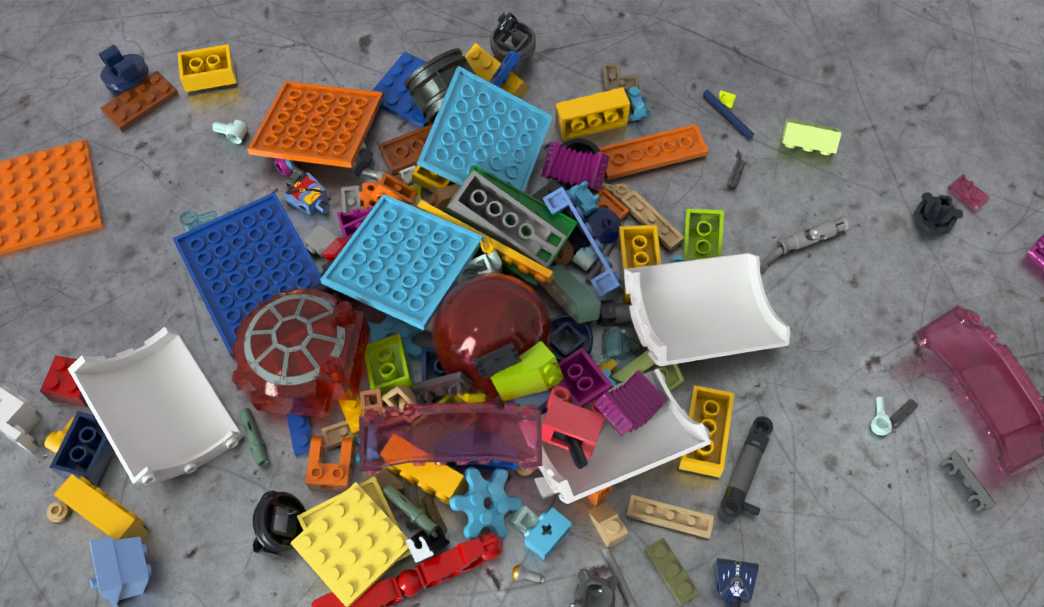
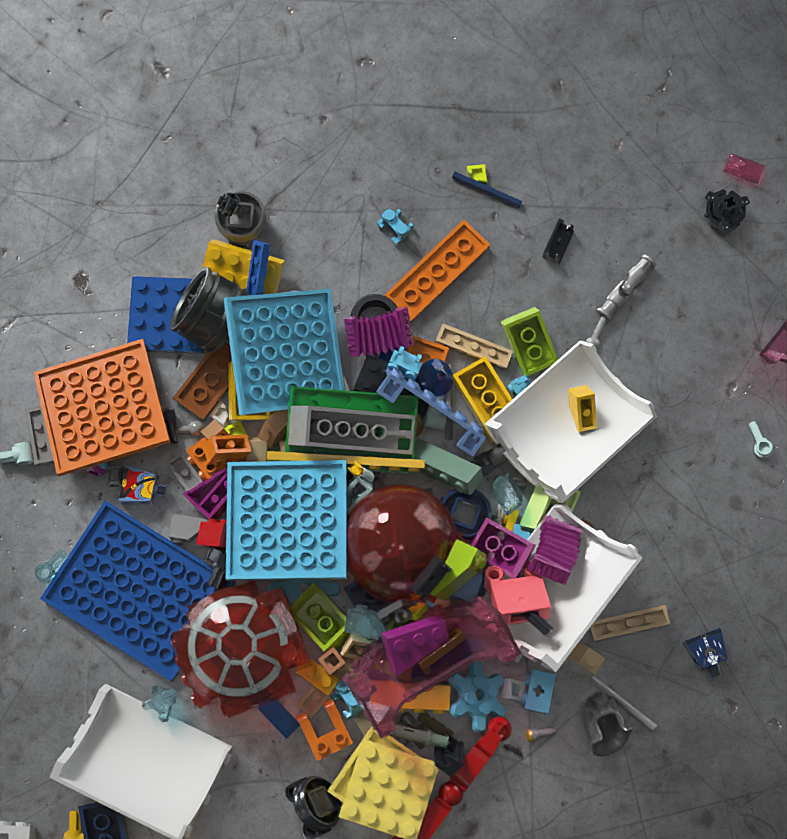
camera: 30 degrees left, 15 degrees up
red piece [40,355,88,407] -> none
sand green pin [239,408,269,467] -> none
yellow brick [555,87,630,141] -> none
tan plate [601,183,631,201] -> none
dark tan plate [602,63,640,93] -> none
olive plate [645,538,700,606] -> none
yellow brick [679,385,735,478] -> none
piece [717,416,773,524] -> none
dark grey piece [728,159,745,188] -> none
yellowish green slope [782,118,841,156] -> none
dark grey piece [890,399,918,428] -> none
none -> light grey plate [25,406,54,466]
none -> clear light blue rock [142,685,177,723]
none -> clear light blue slope [344,604,386,640]
none -> magenta wedge [381,615,449,677]
none -> reddish brown hinge [416,627,466,674]
none -> black hinge [543,218,575,264]
none -> yellow slope [568,385,597,432]

